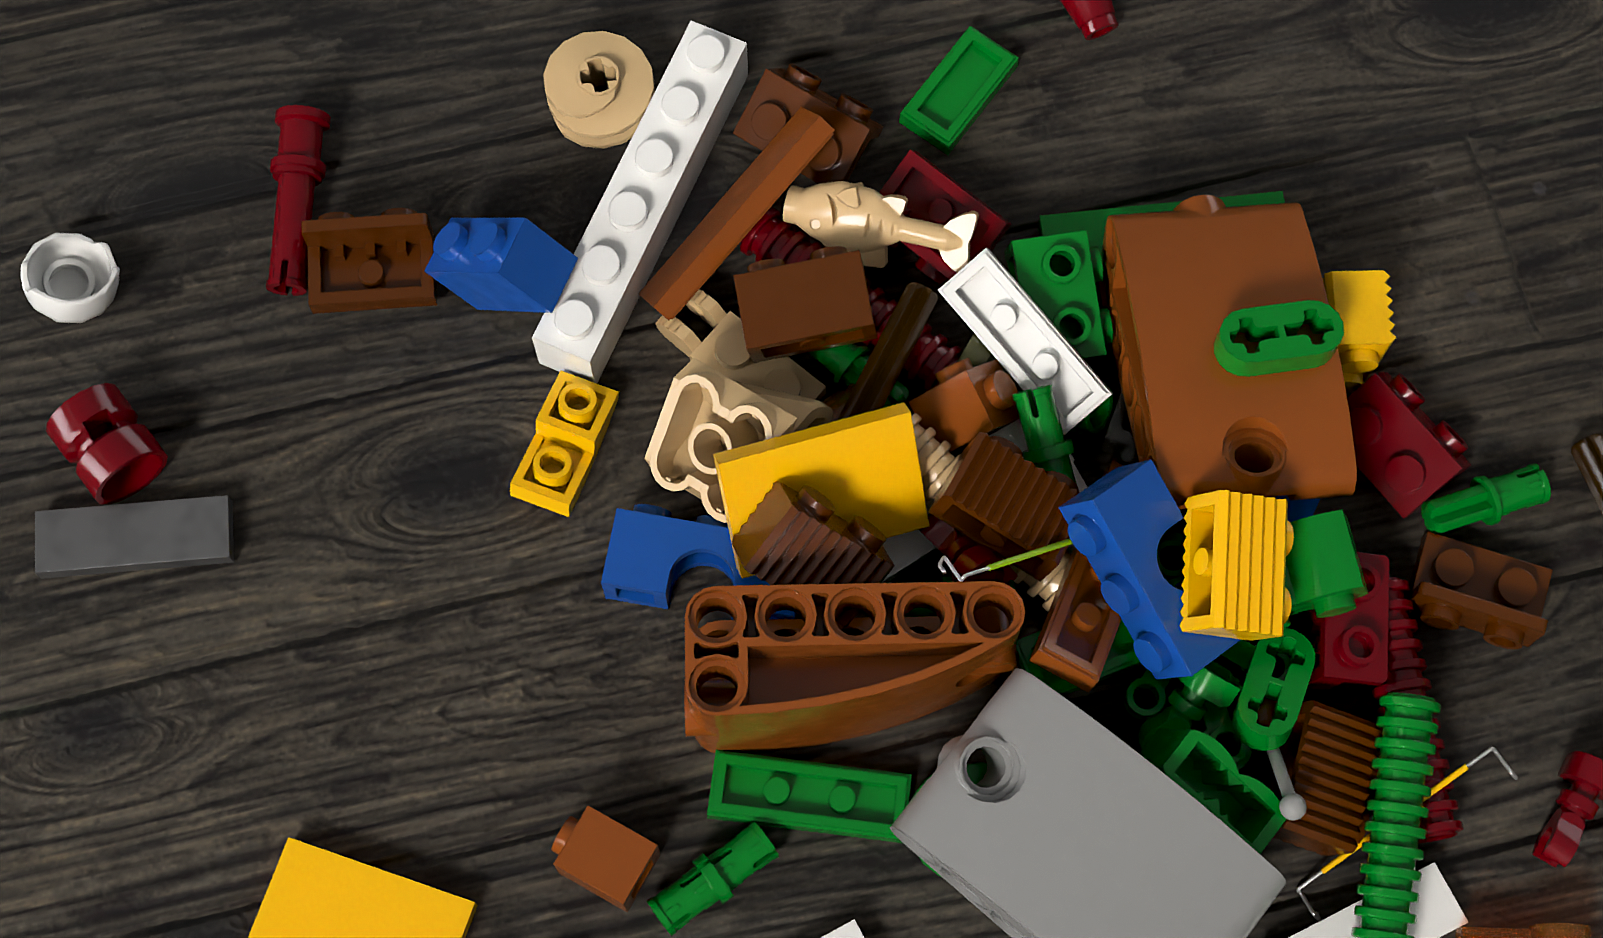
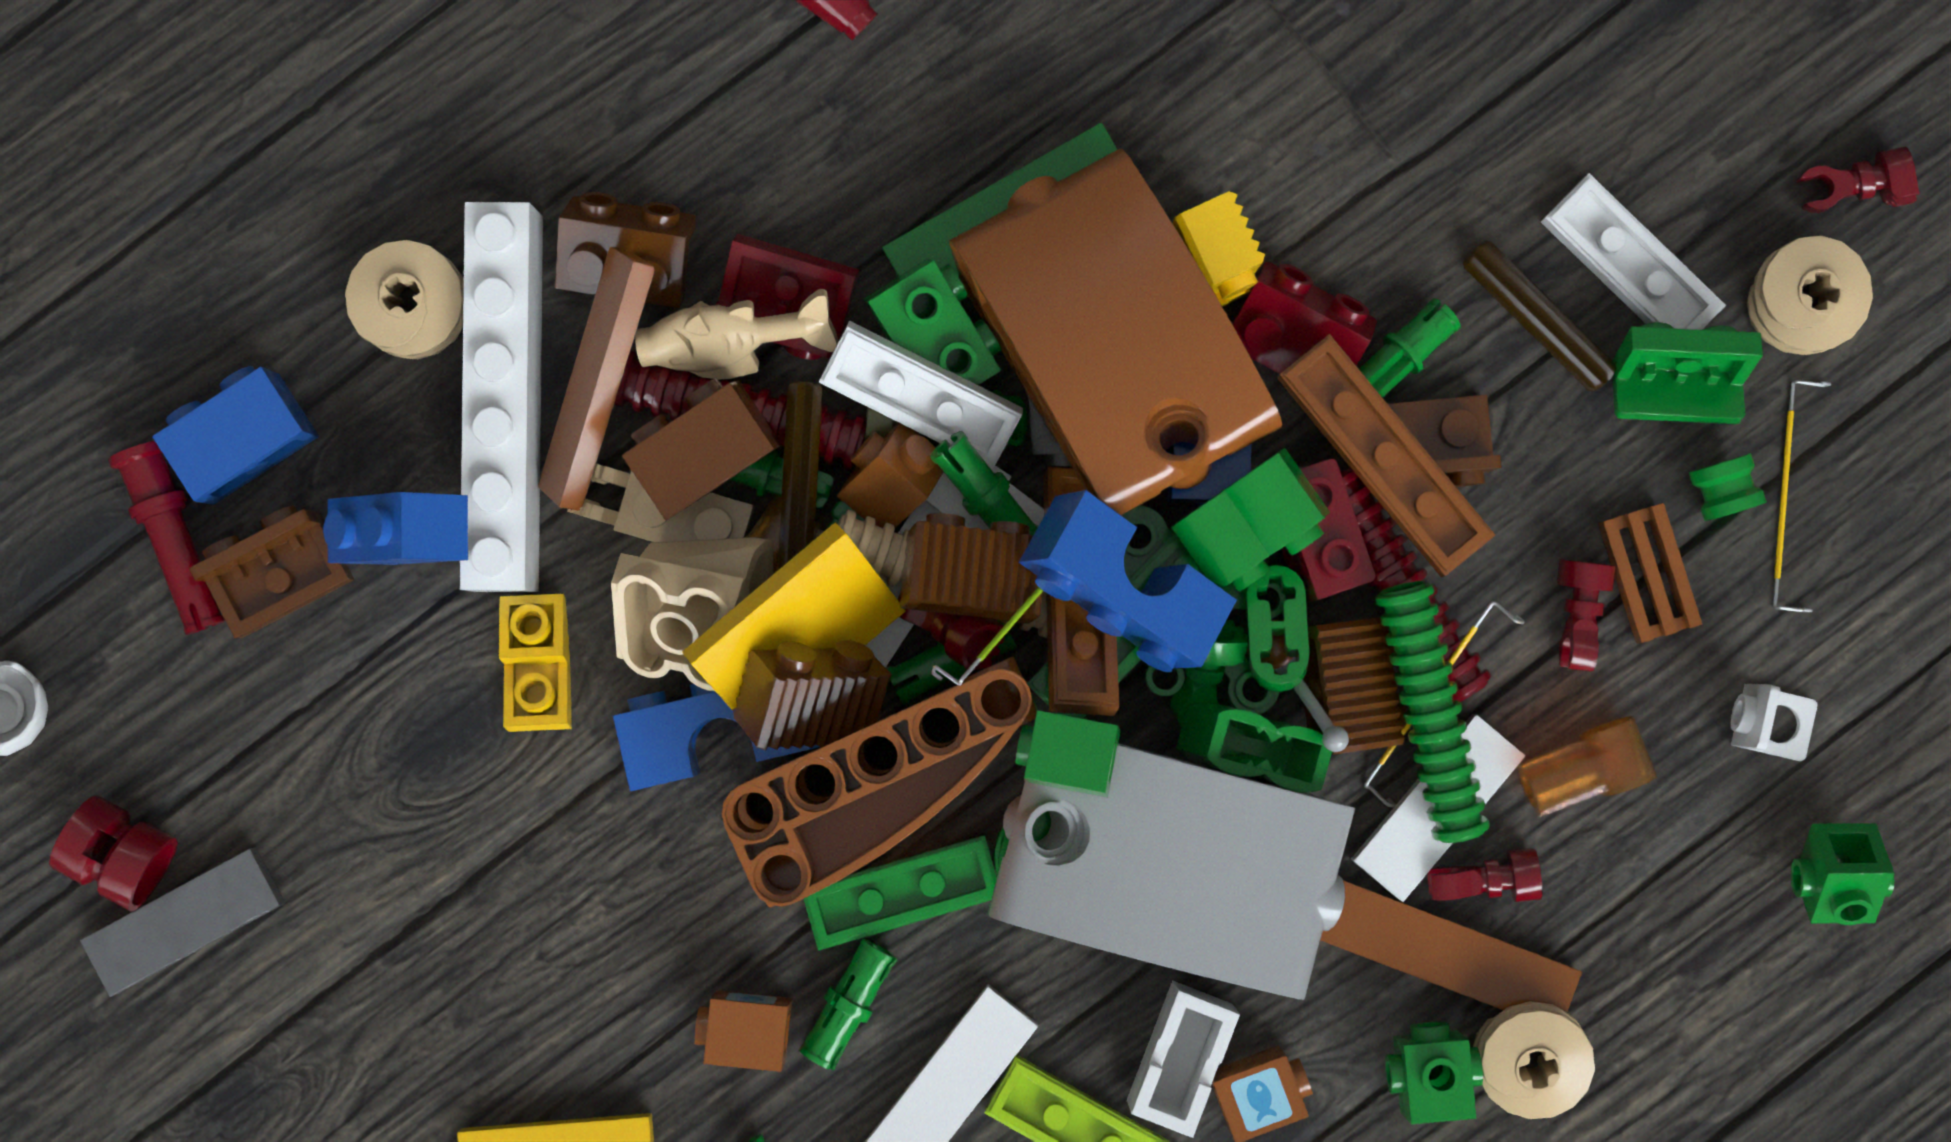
camera: 20 degrees left, 15 degrees up
green tile [899,26,1019,155] -> none
yellow brick [1179,490,1294,641] -> none
green beam [1214,300,1344,377] -> none
none -> blue brick [152,366,319,505]
none -> green brick [1016,710,1120,798]
none -> dark orange tile [1277,334,1495,578]

